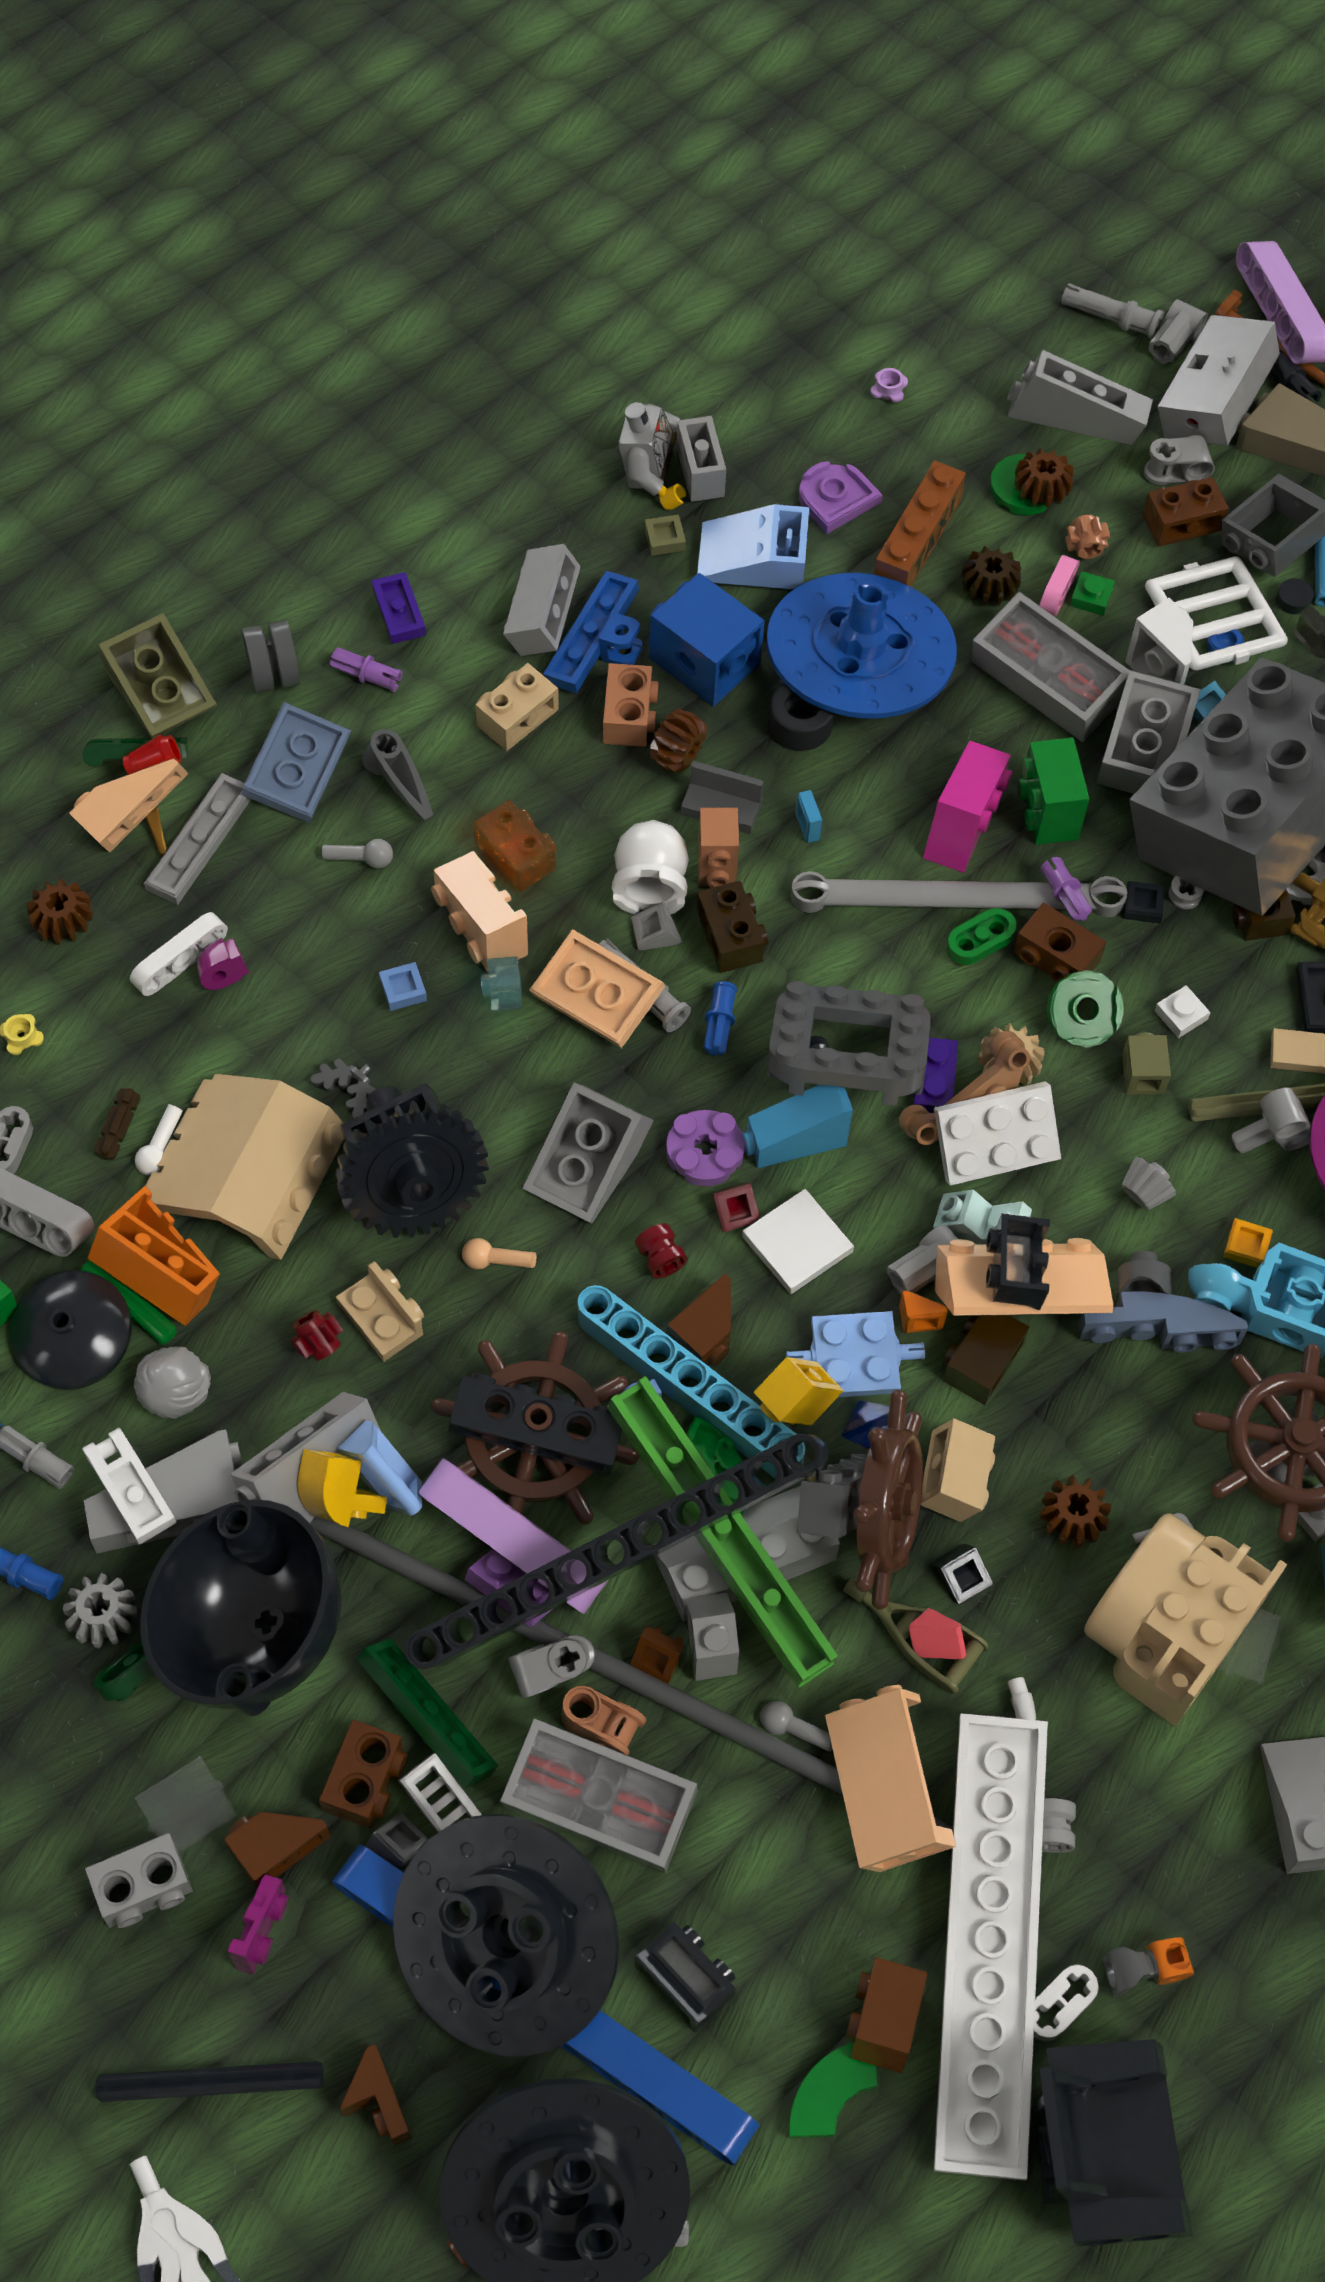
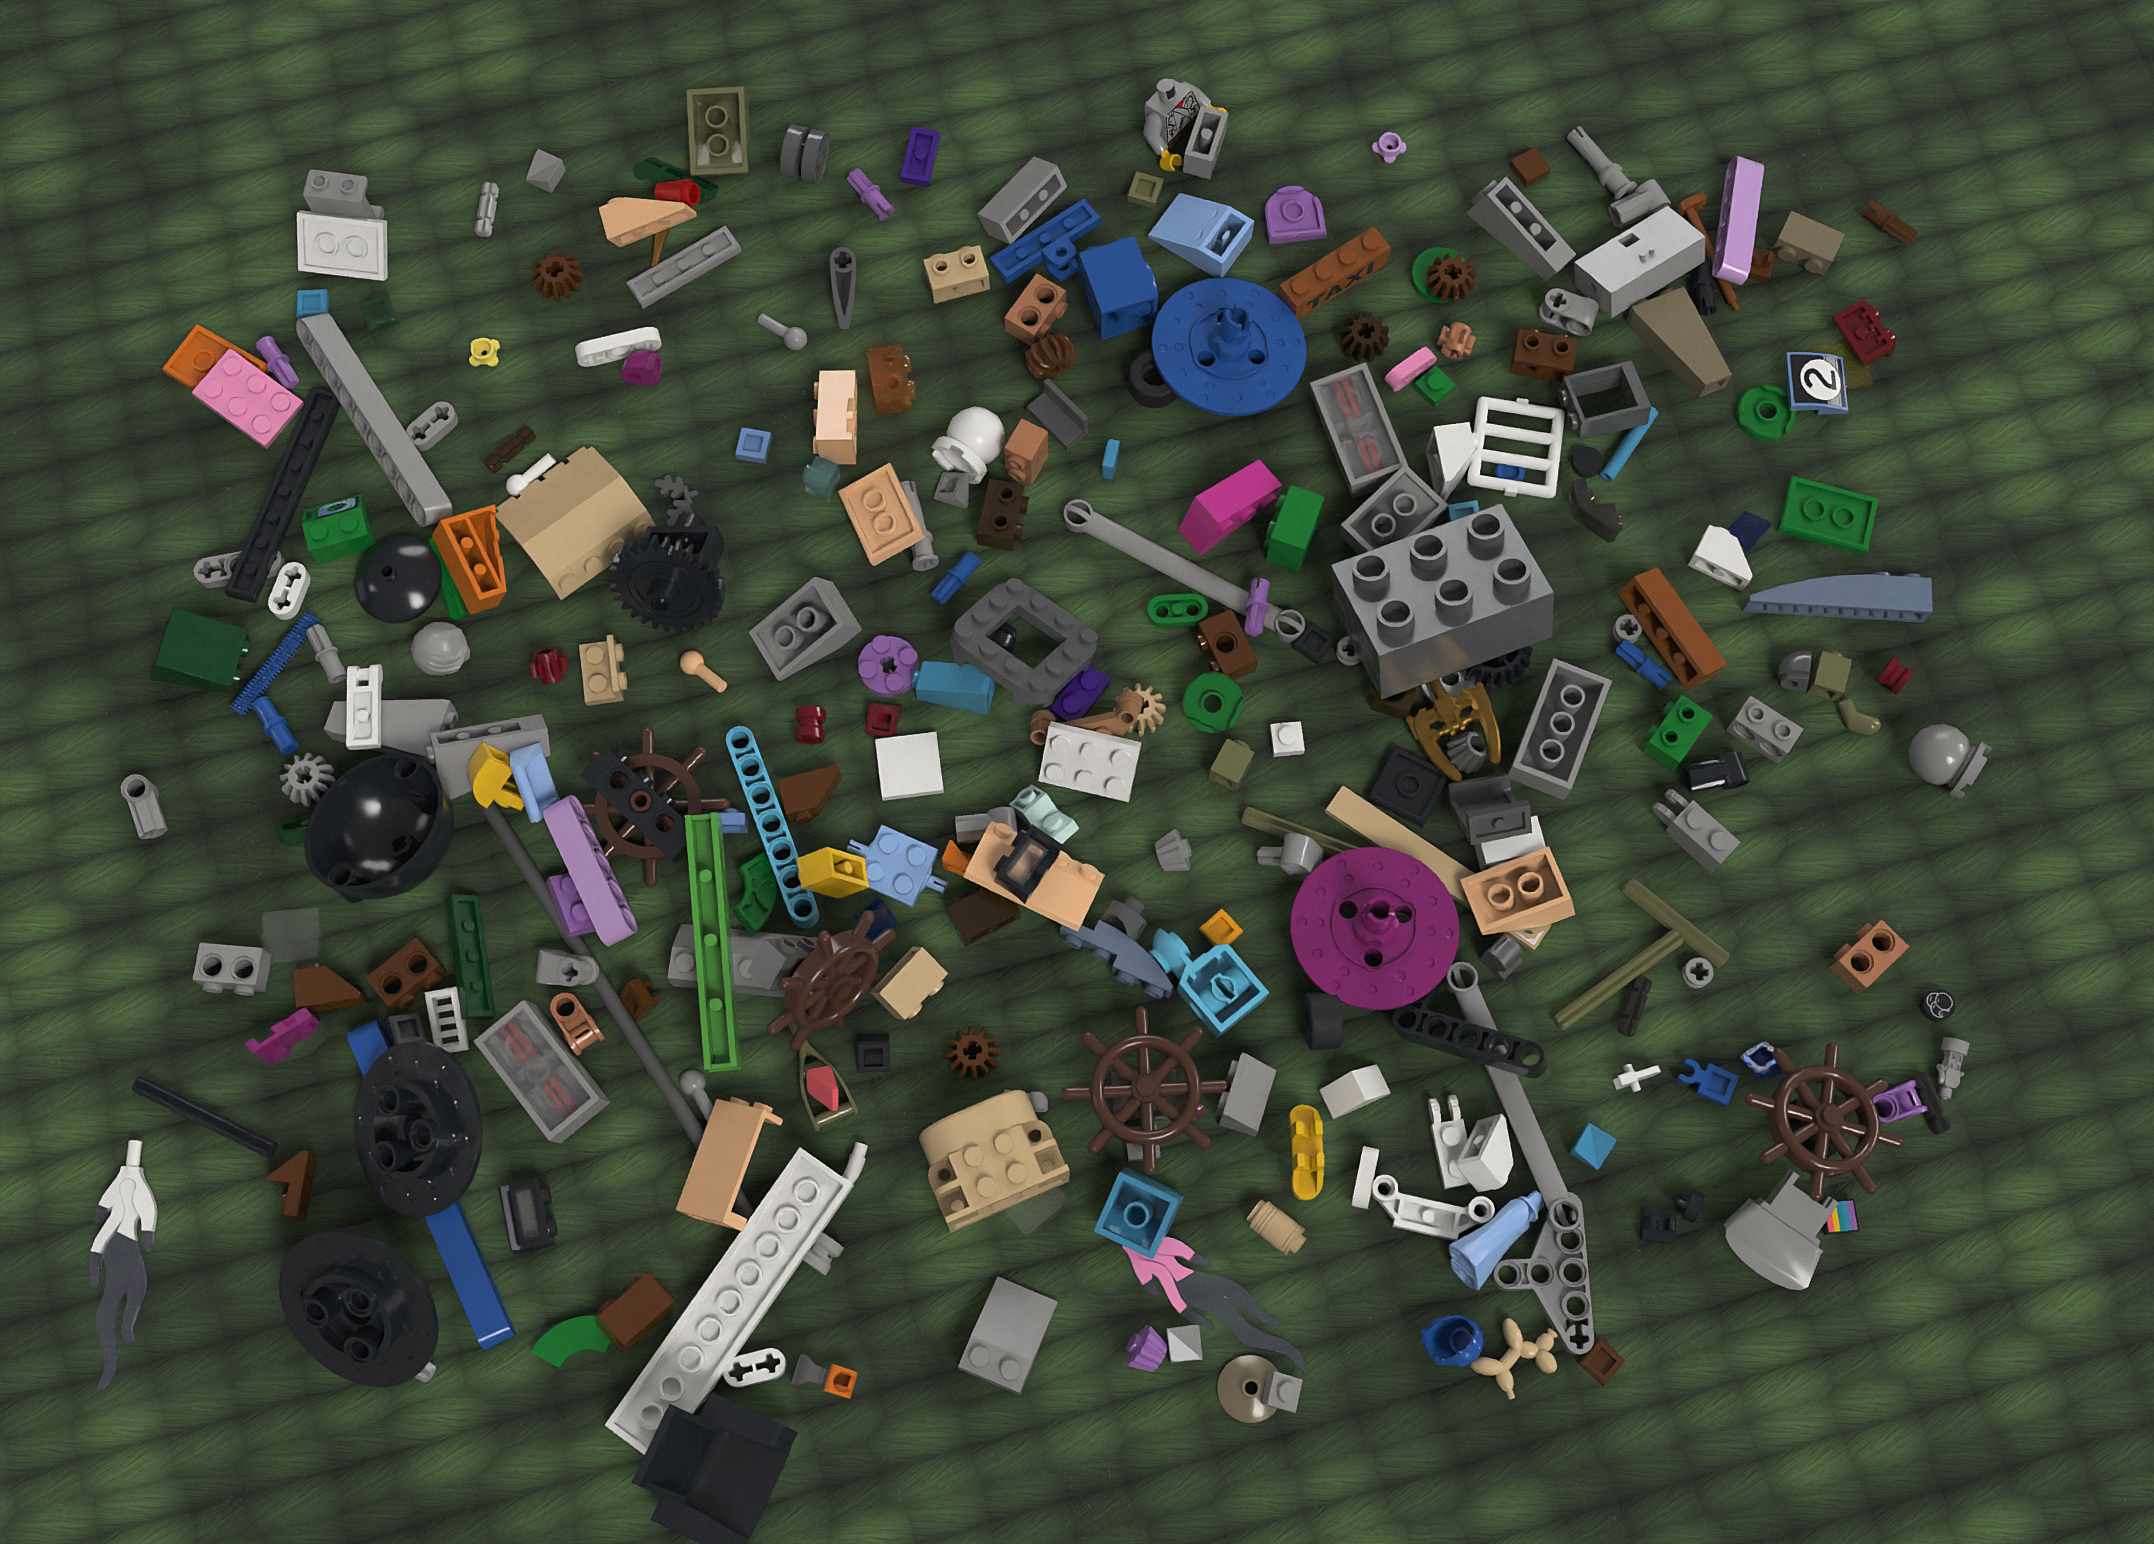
camera: 30 degrees right, 10 degrees up
sand blue tile [241,702,351,823] -> none
black beam [405,1434,828,1669] -> none
light grey slope [685,1593,739,1681] -> none
none -> reddish brown tile [1509,147,1551,188]

